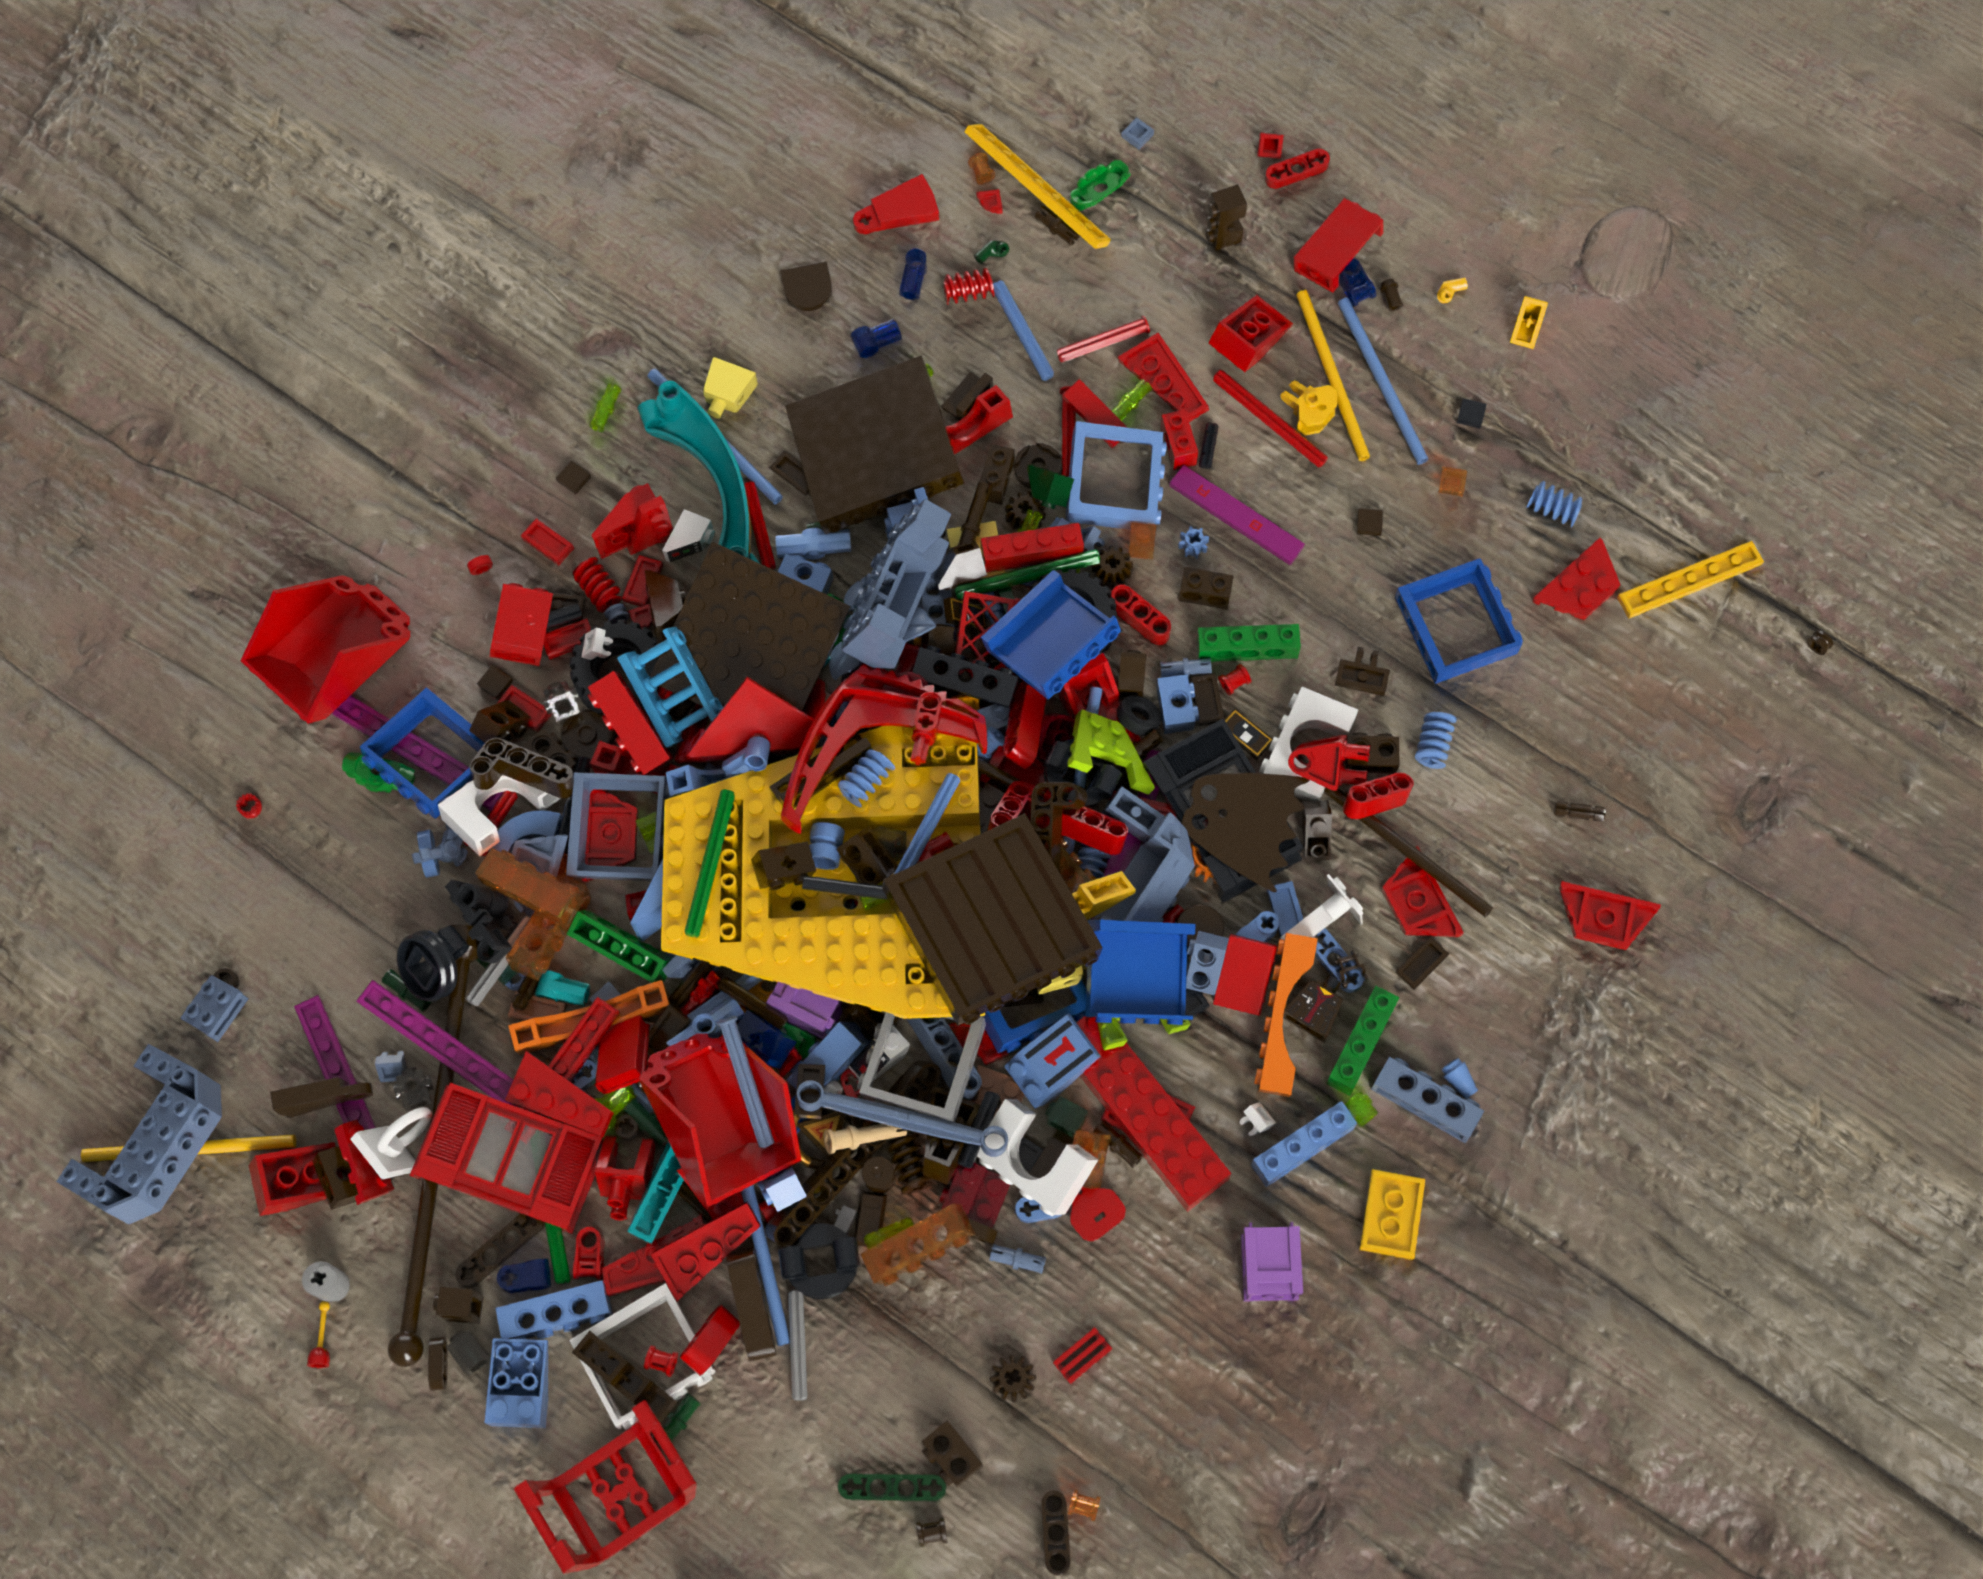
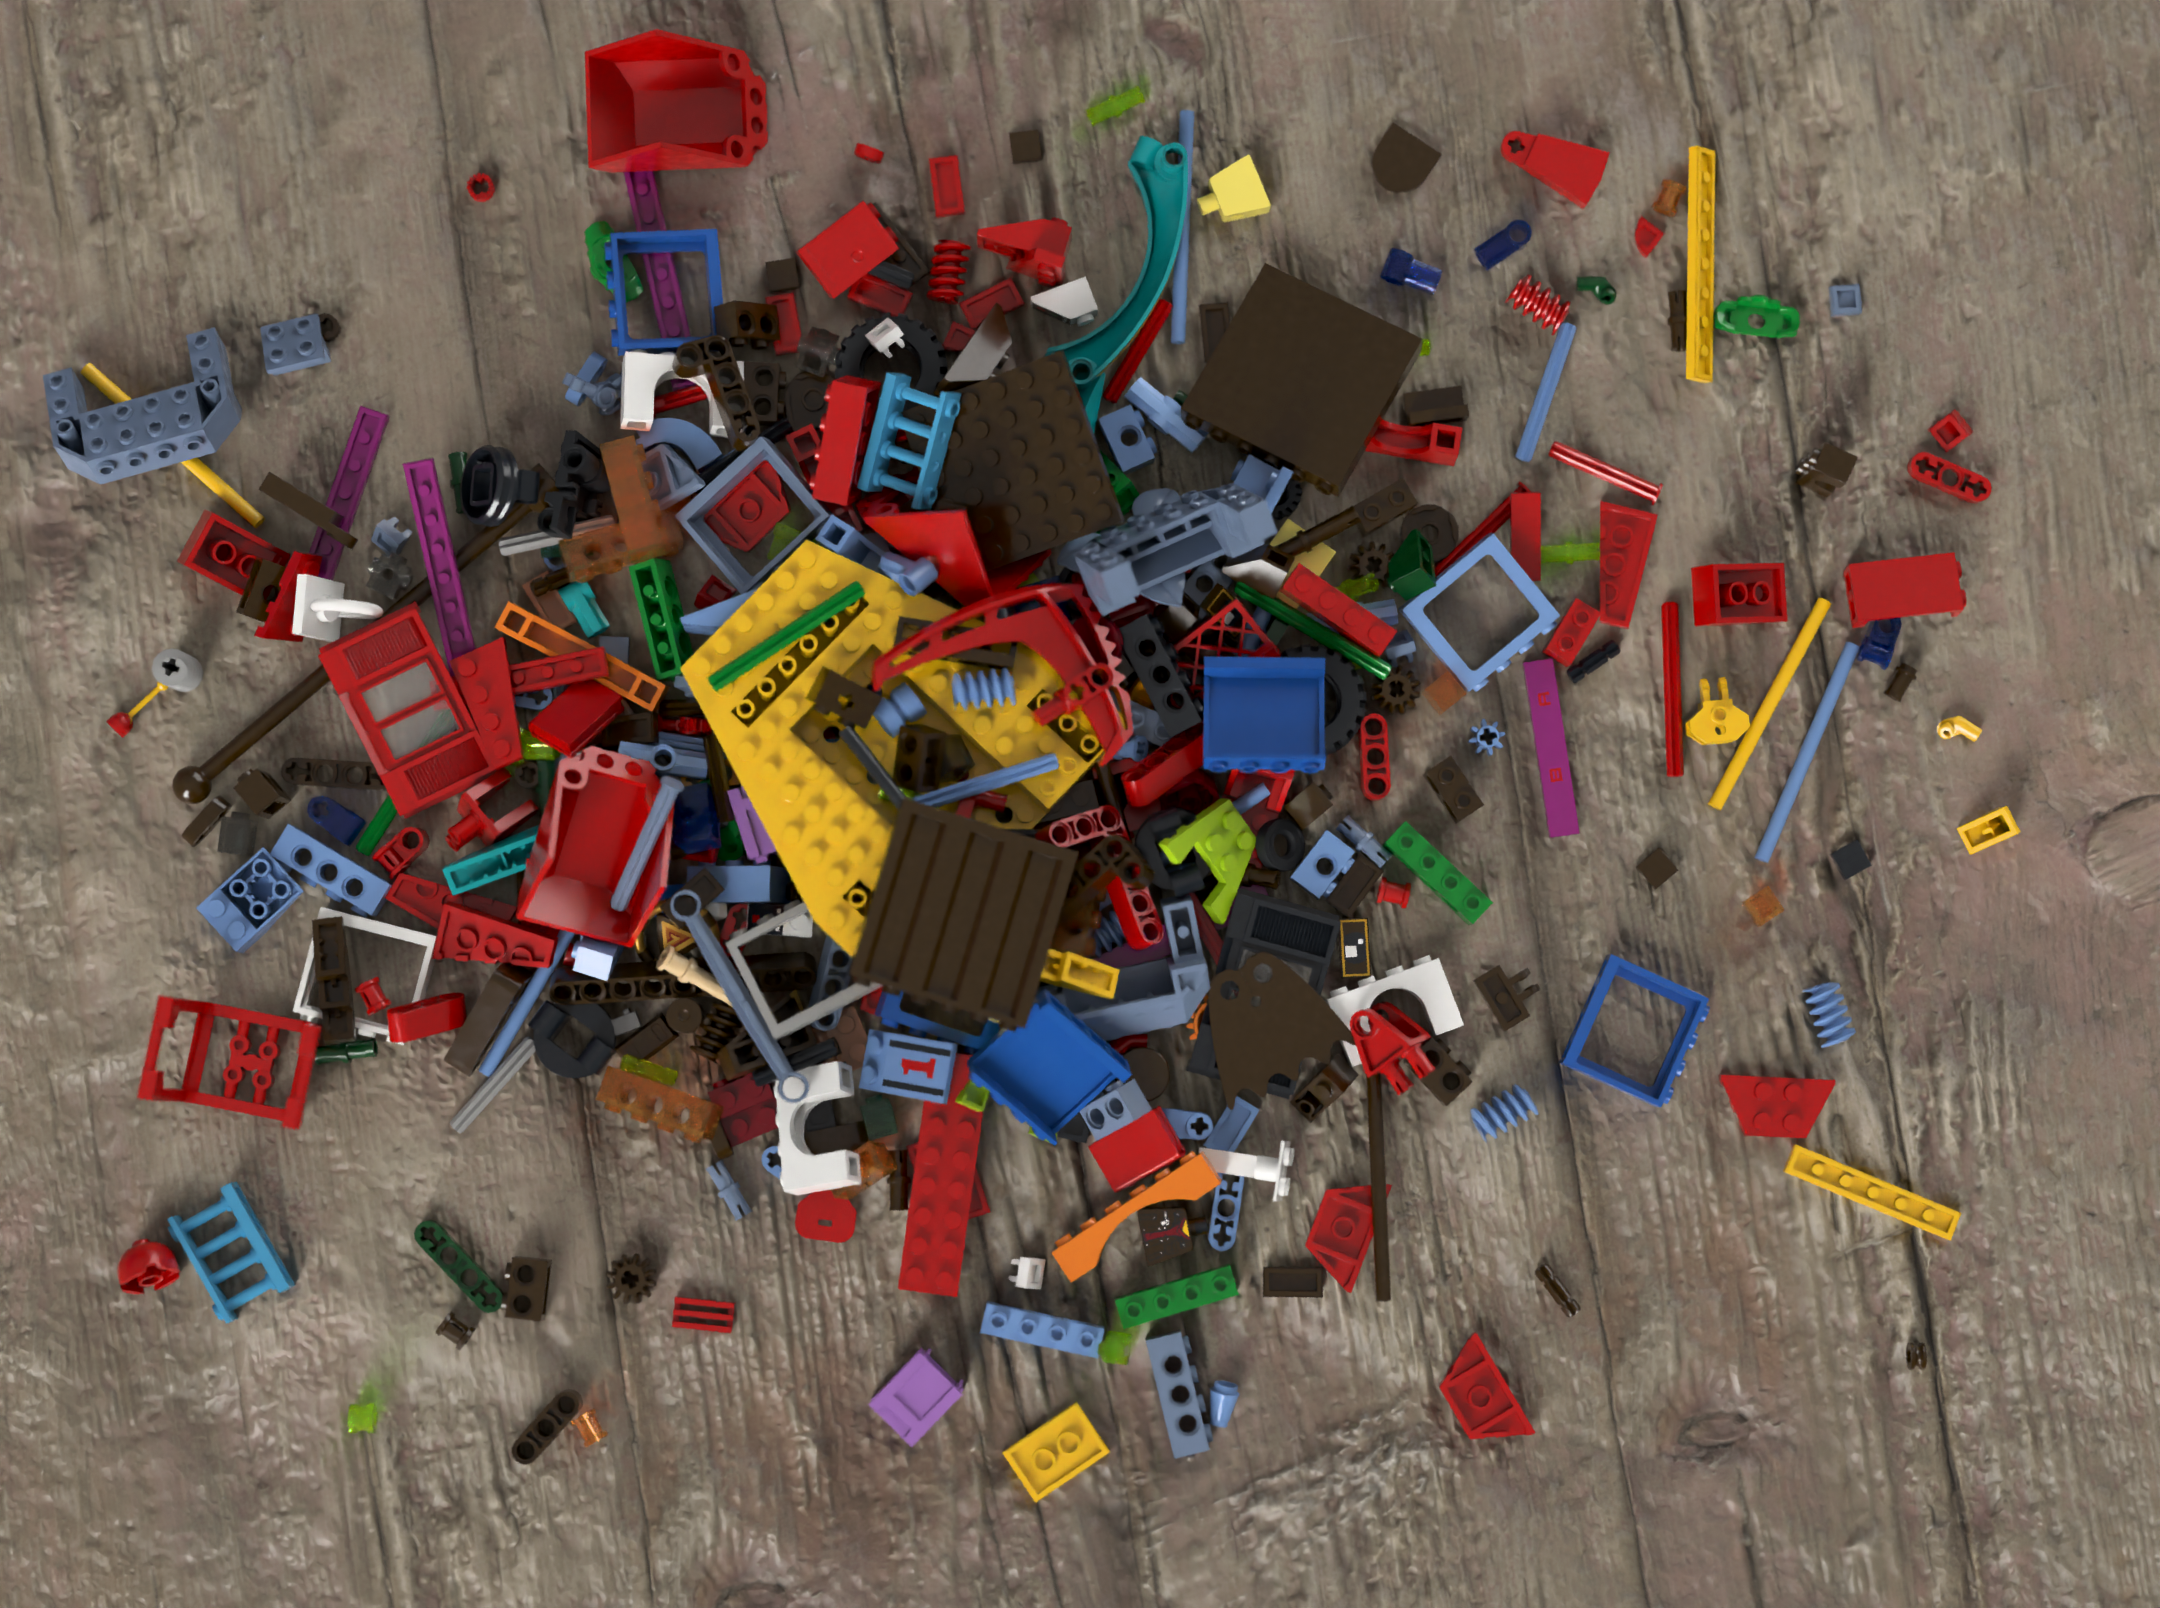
camera: 35 degrees right, 15 degrees up
sand blue bush [604,603,630,624] -> none
dark brown piece [1334,950,1369,988] -> none
red beam [1343,772,1414,820] -> none

